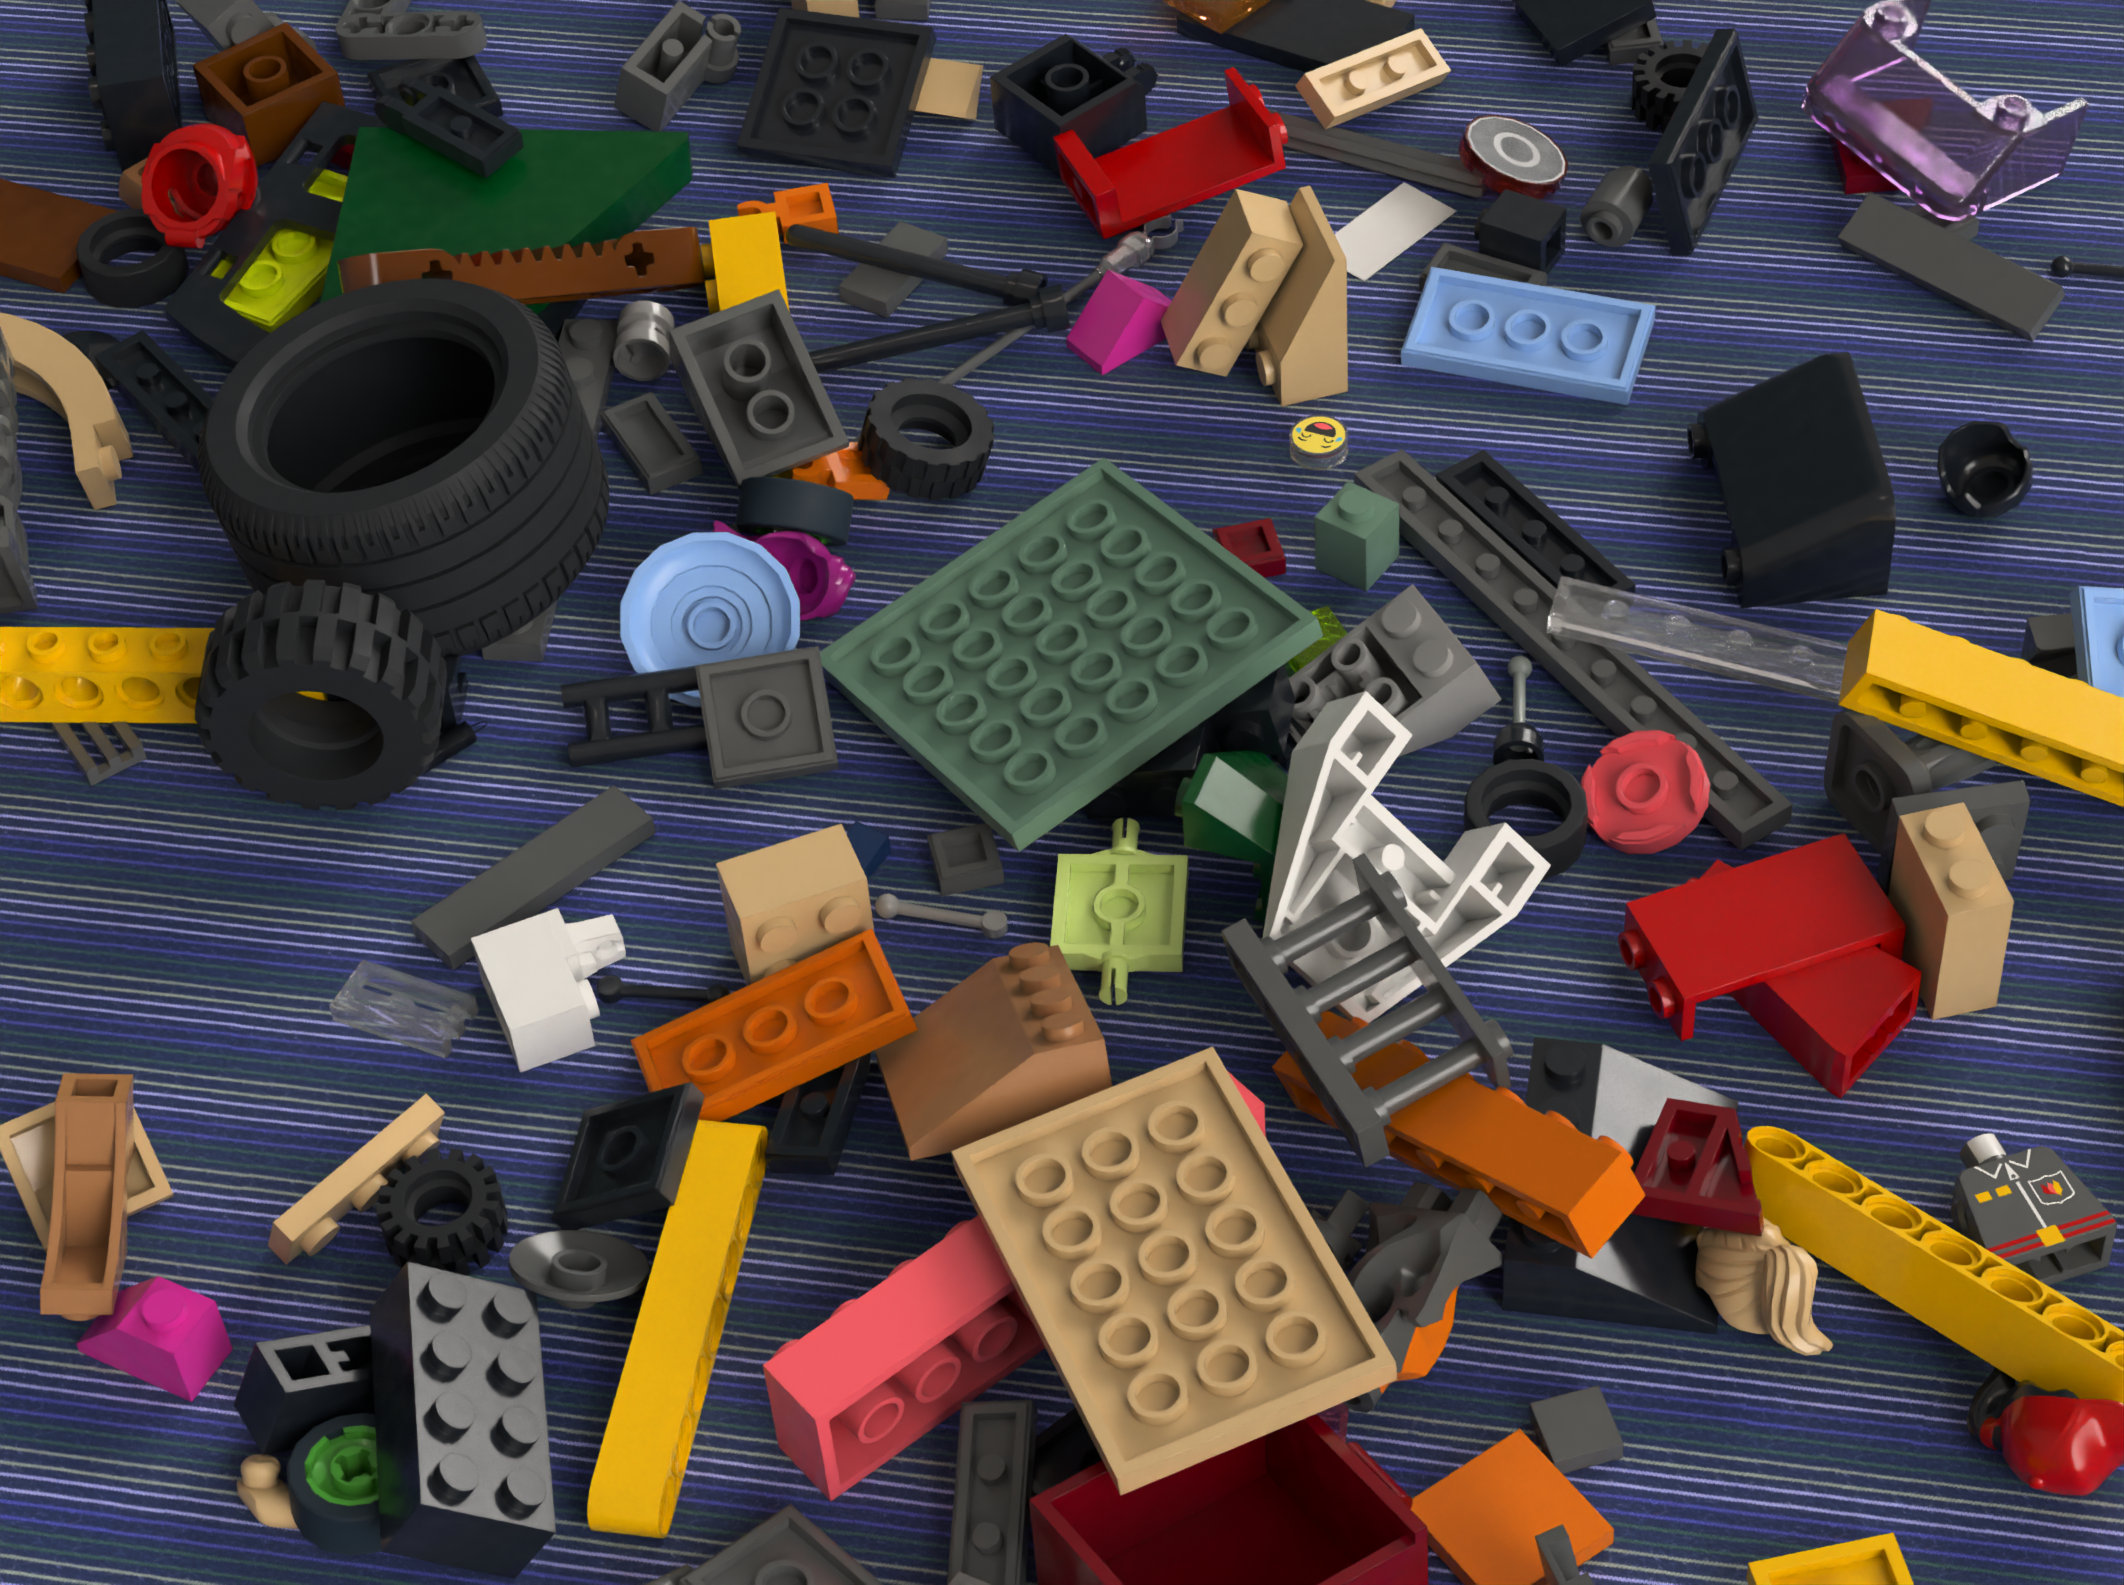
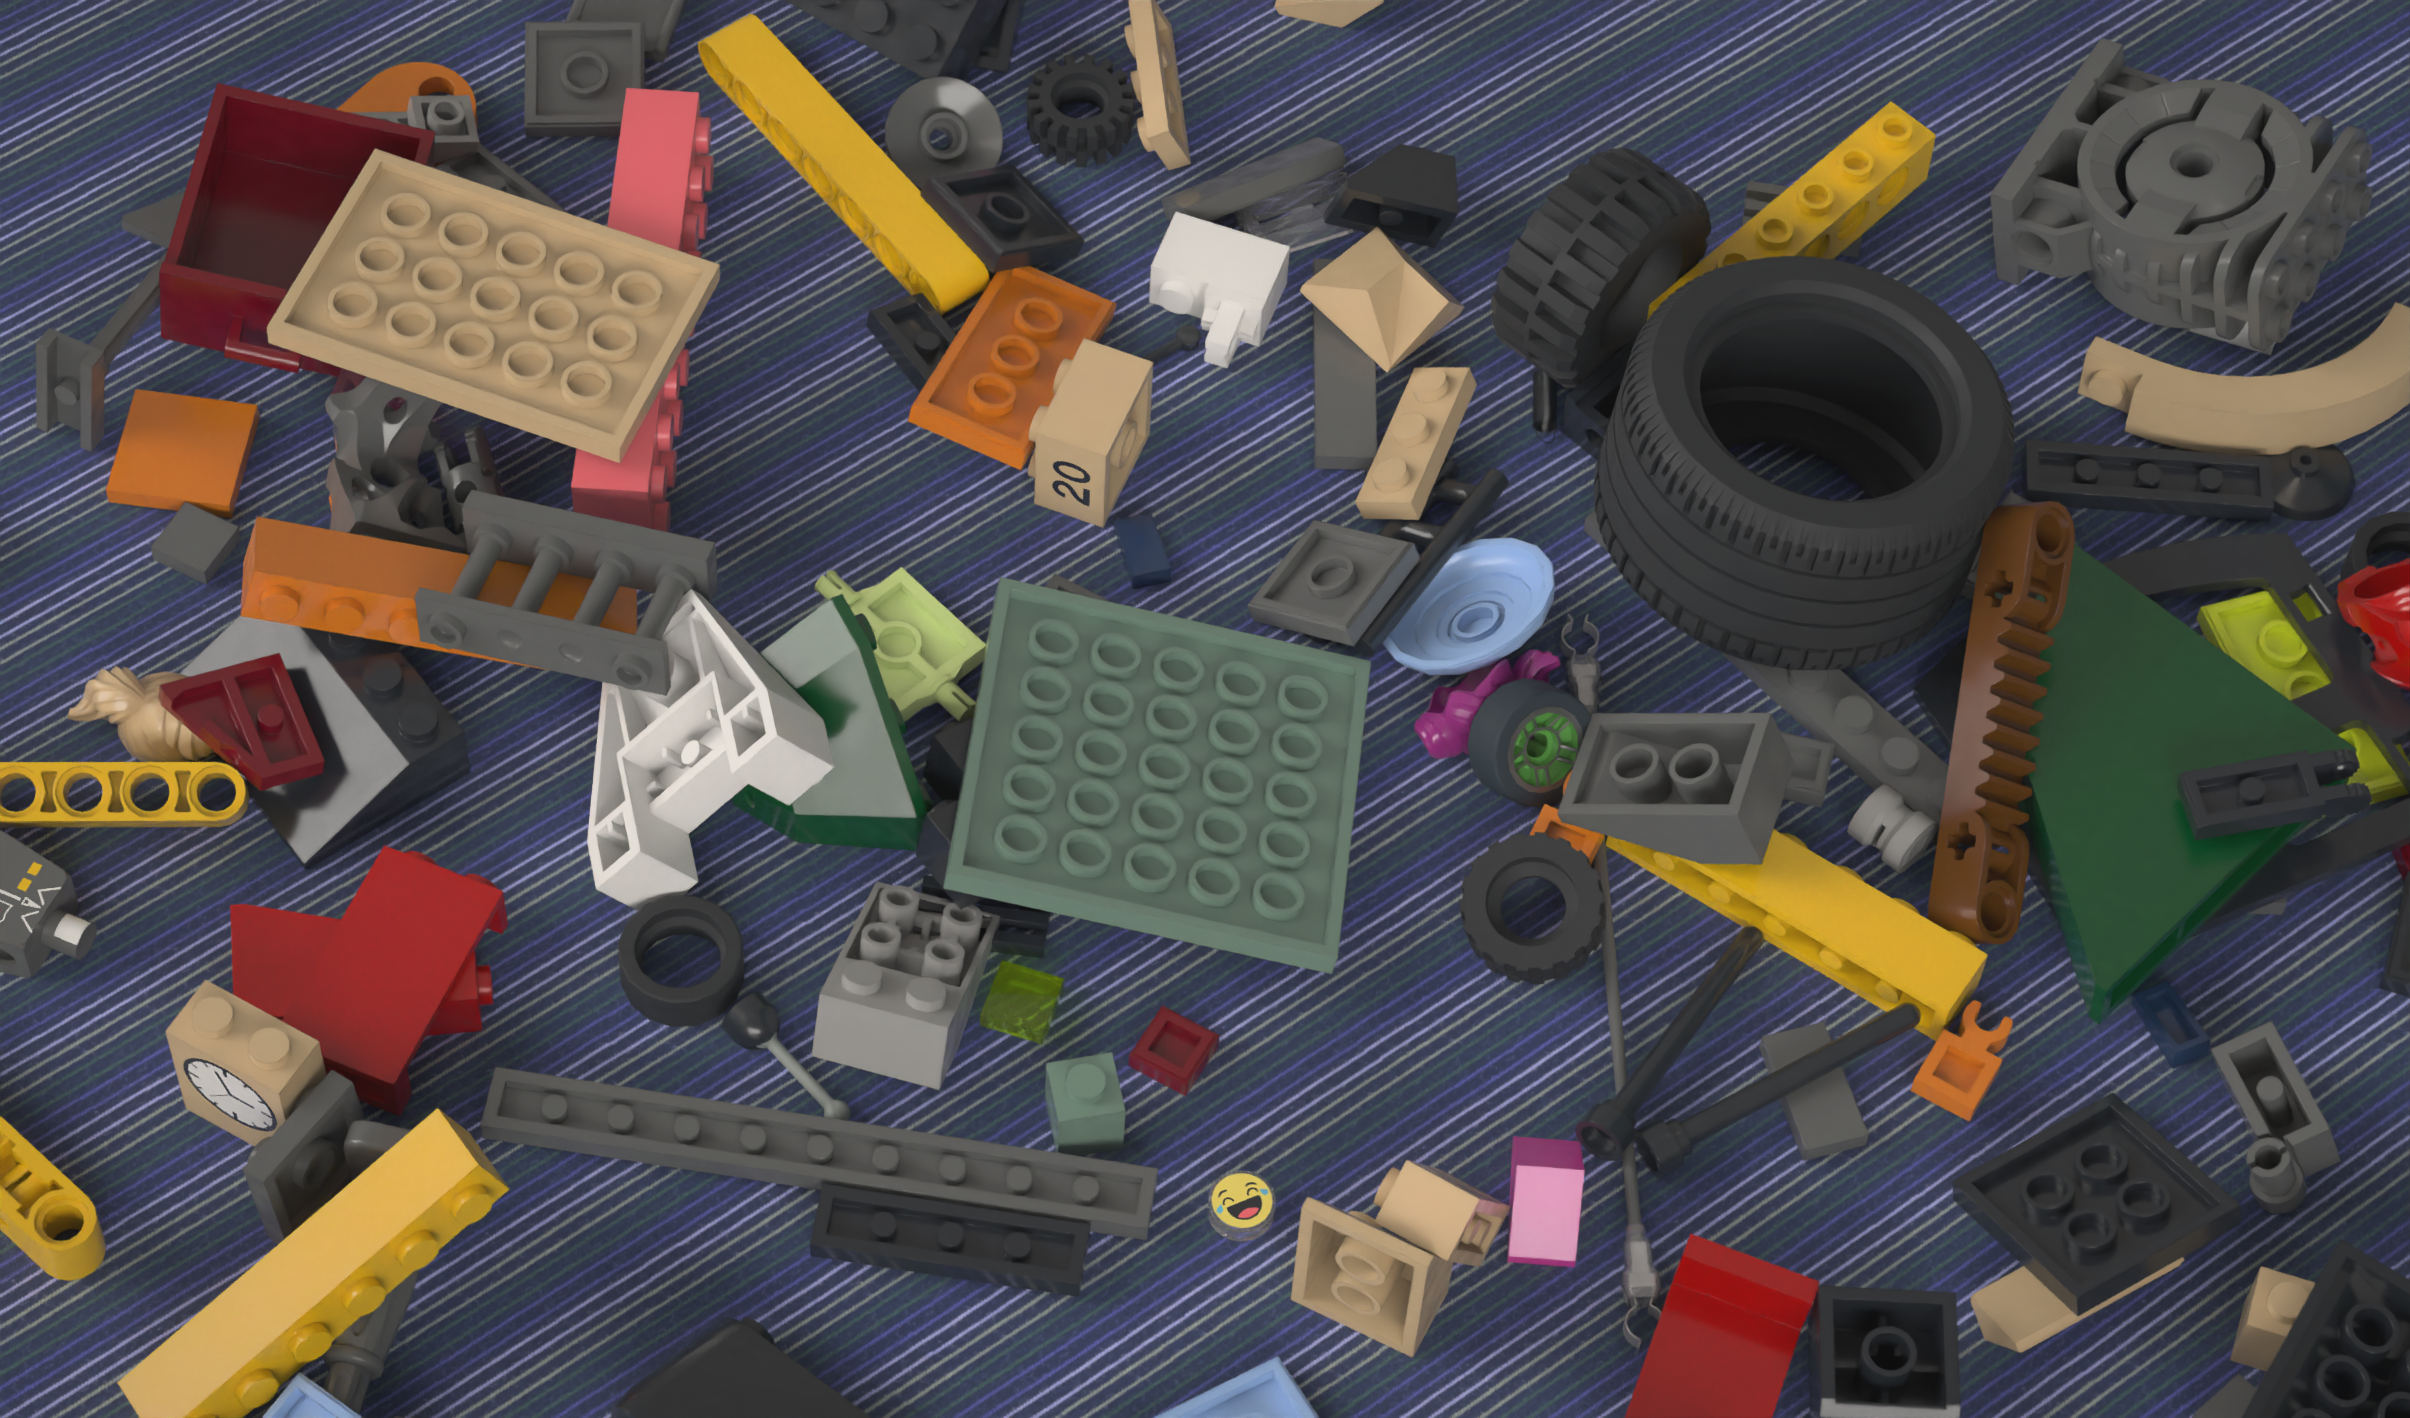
camera: 125 degrees right, 10 degrees up
medium nougat slope [874,942,1112,1161] -> none
light grey hinge [875,893,1008,939] -> none
clear tile [1546,576,1848,703] -> none
coral tile [1581,730,1710,854] -> none
none -> dark grey tile [1160,137,1347,222]
none -> tan slope [1300,226,1464,373]
none -> black slope [1324,144,1458,248]
none -> tan plate [1355,367,1477,520]

